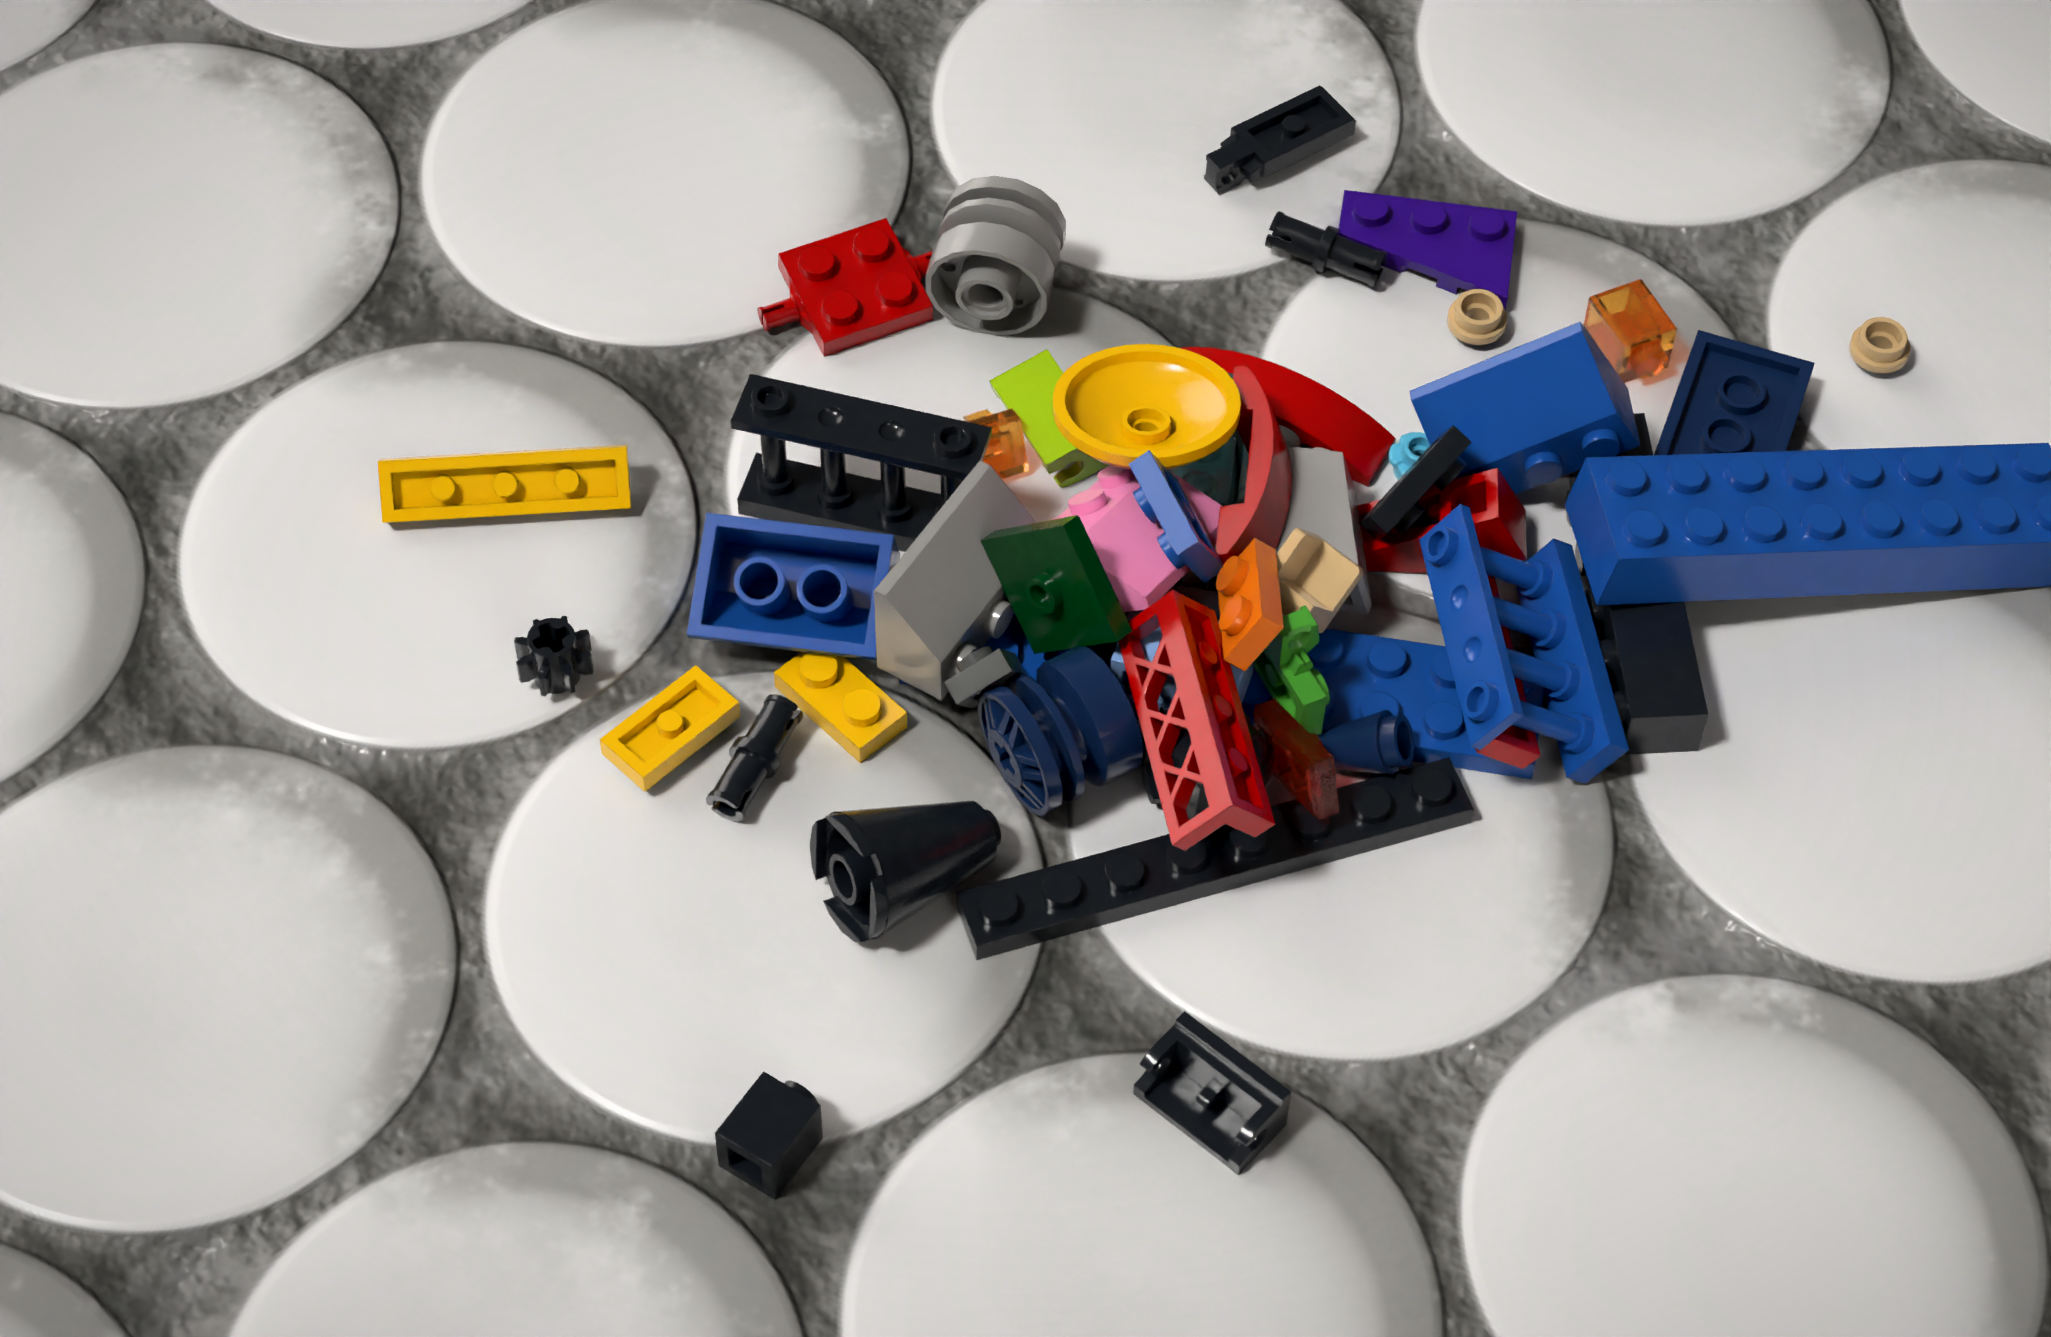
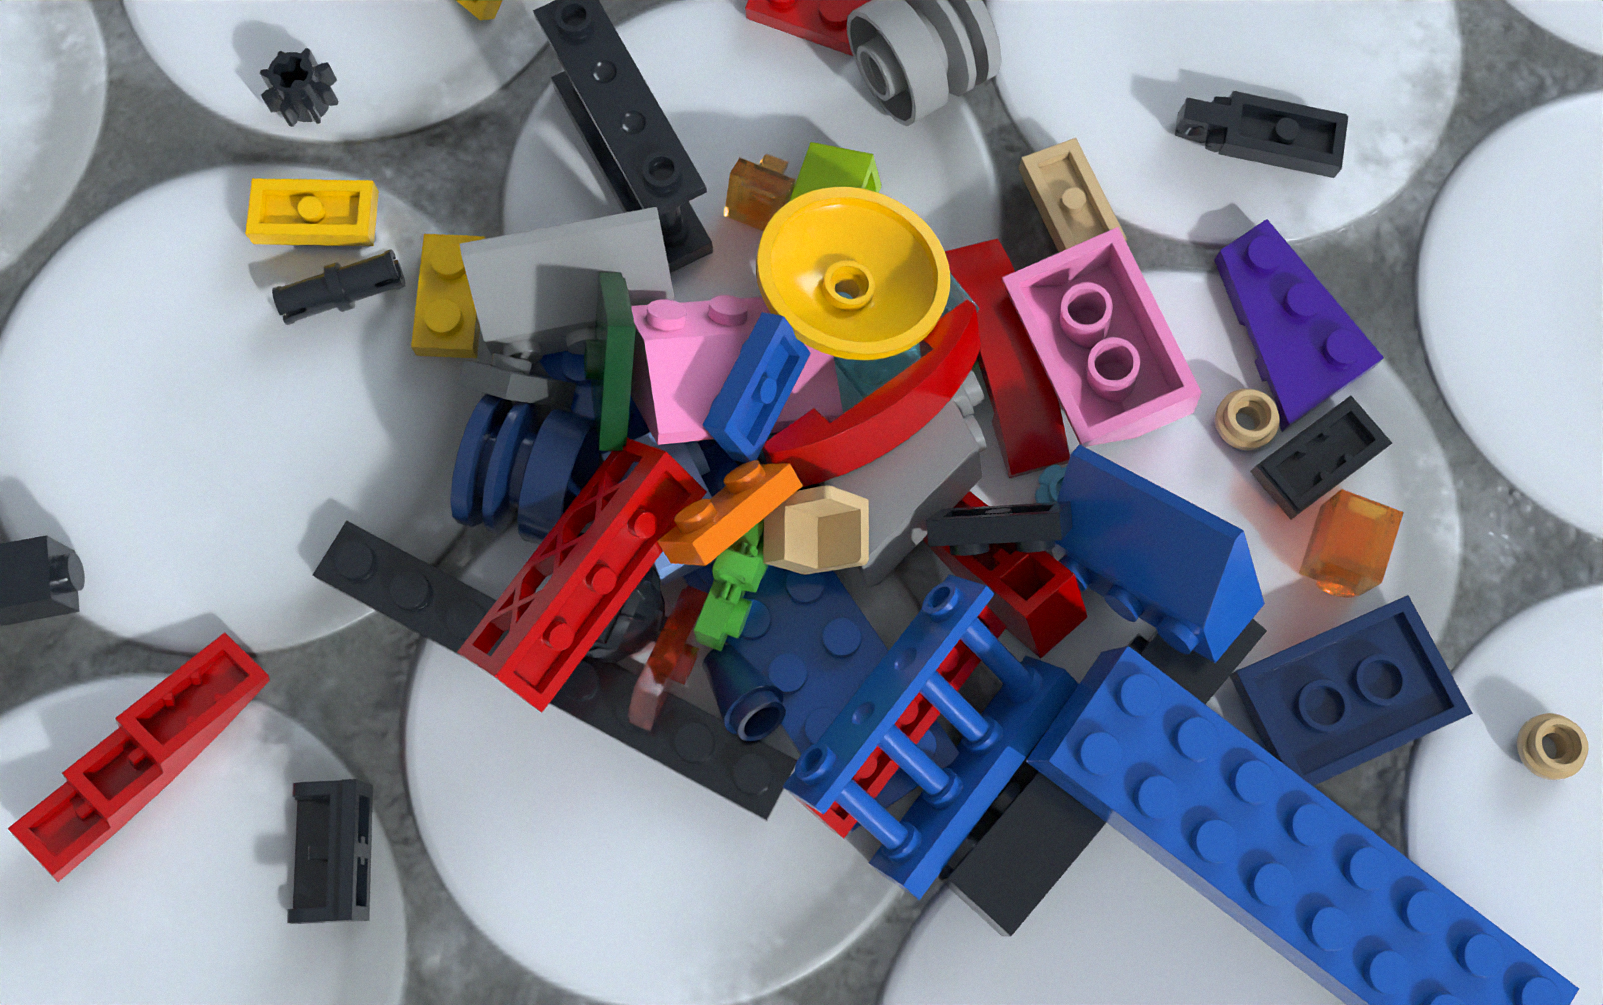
camera: 45 degrees right, 20 degrees up
blue slope [687,512,900,661] -> none
black cone [810,801,1001,942] -> none
black pin [1265,211,1388,287] -> none
none -> red slope [8,632,270,882]
none -> bright pink slope [1002,227,1202,447]
none -> tan plate [1018,138,1127,252]
none -> black plate [1250,395,1392,520]

